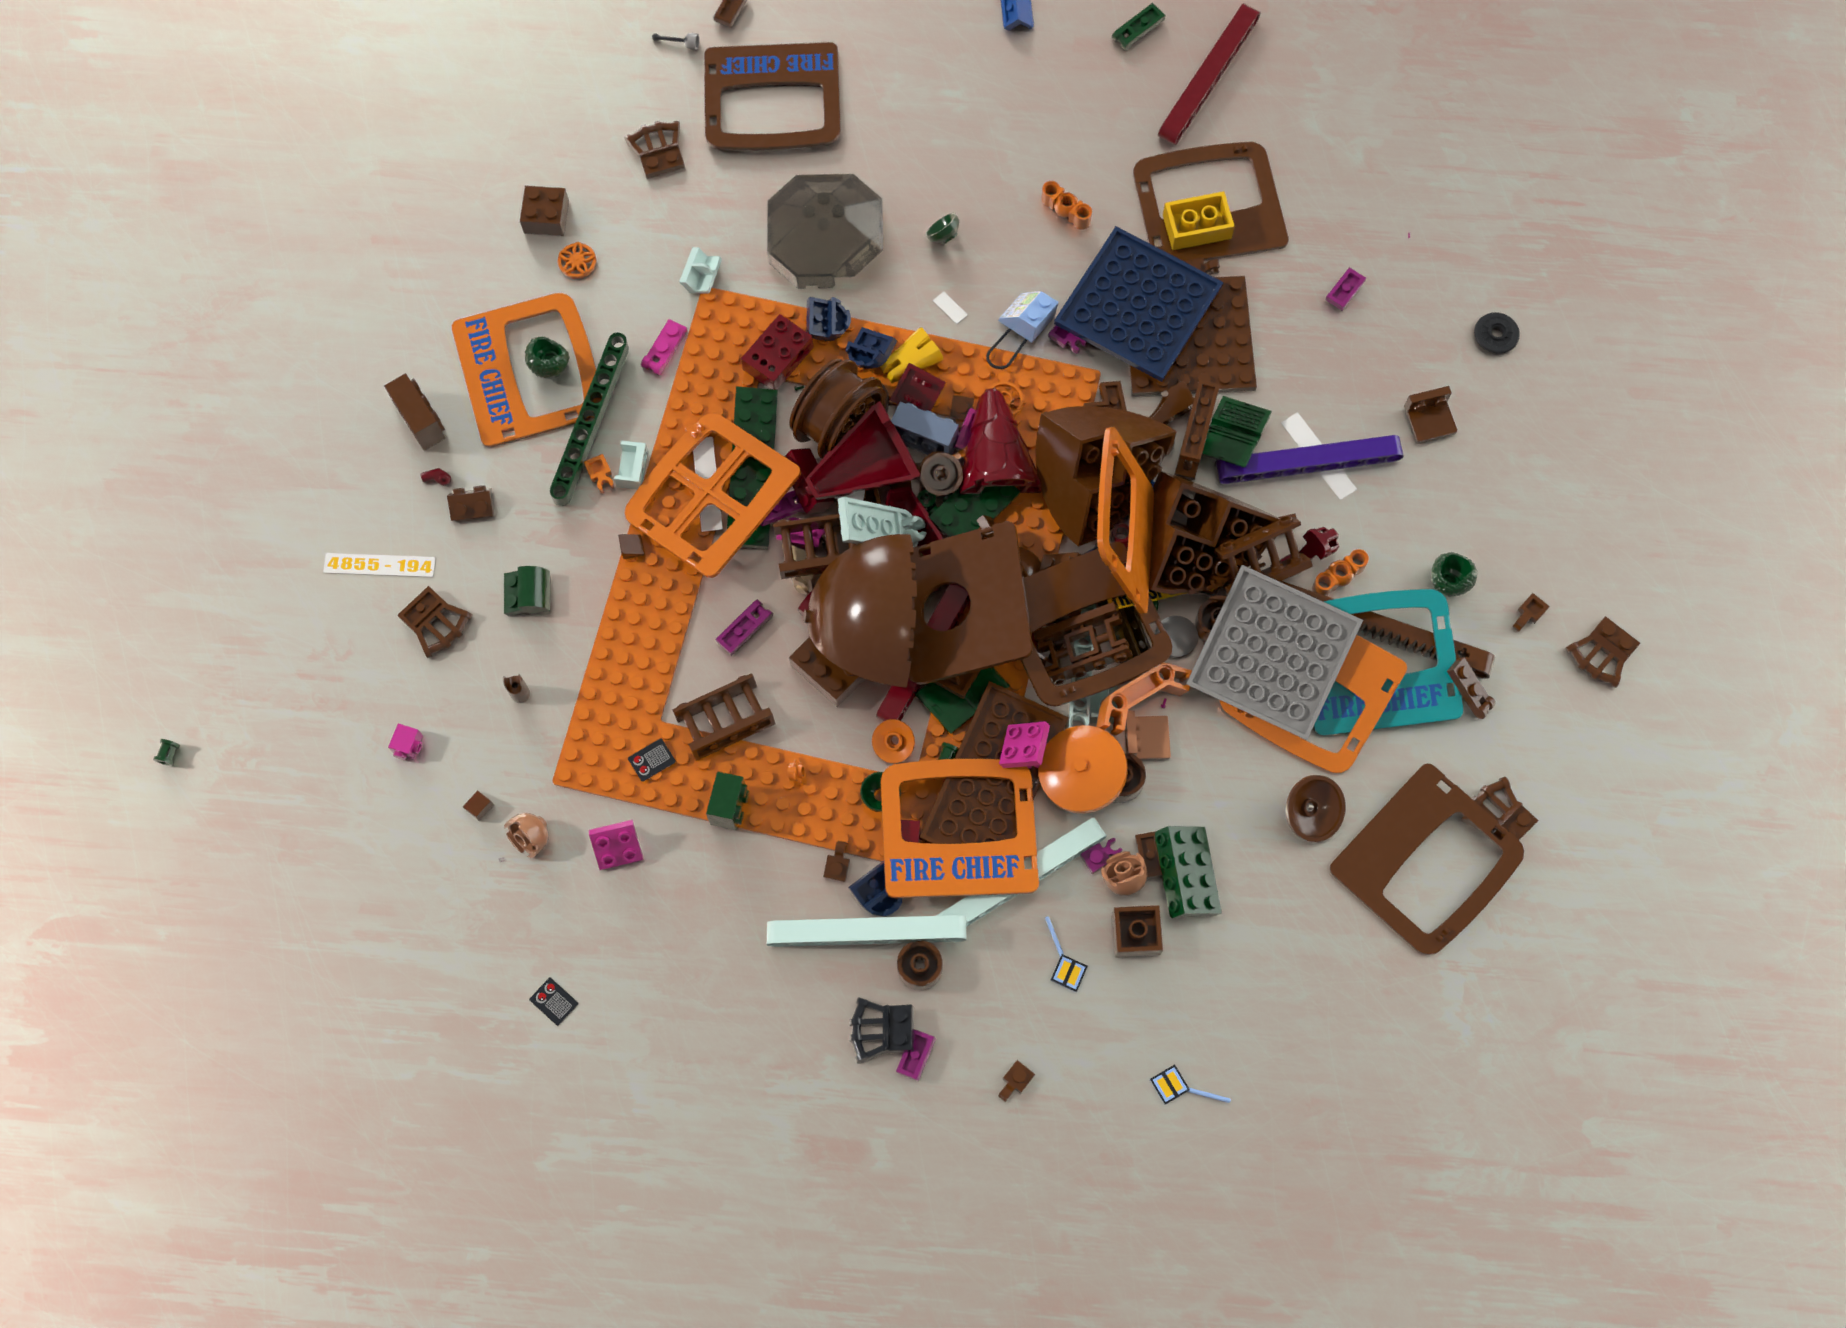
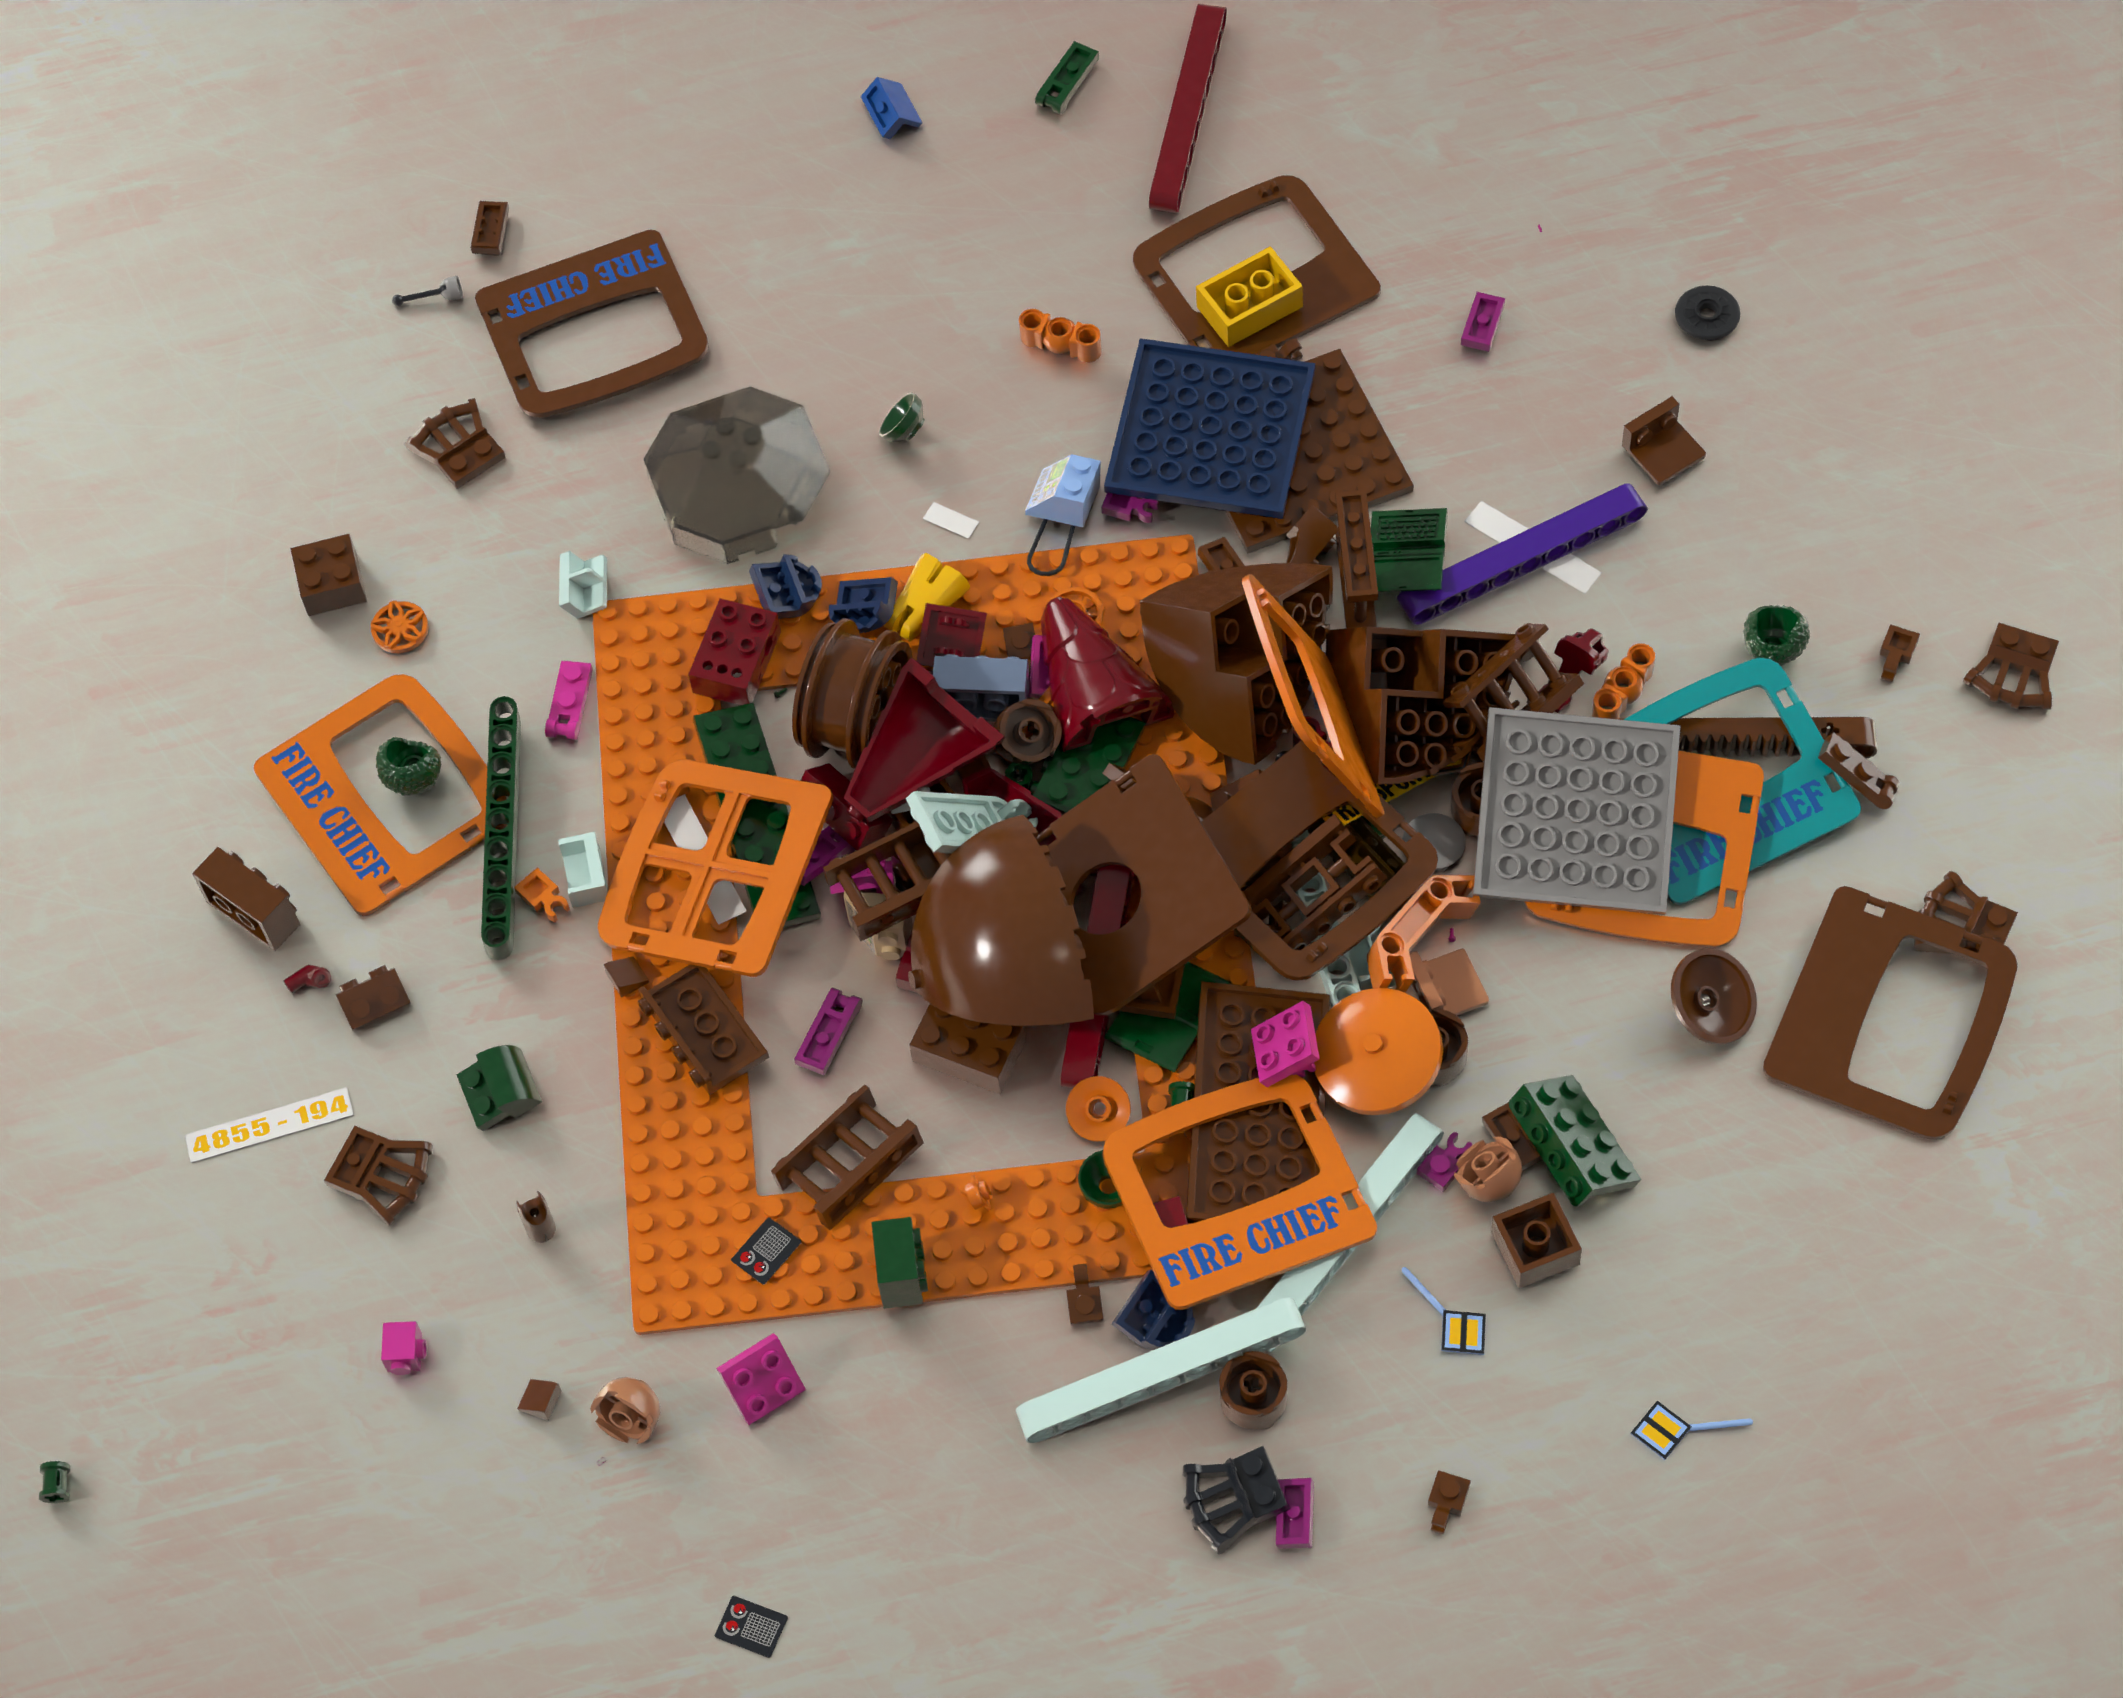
camera: 15 degrees left, 10 degrees down
none -> reddish brown bracket [637,964,769,1095]

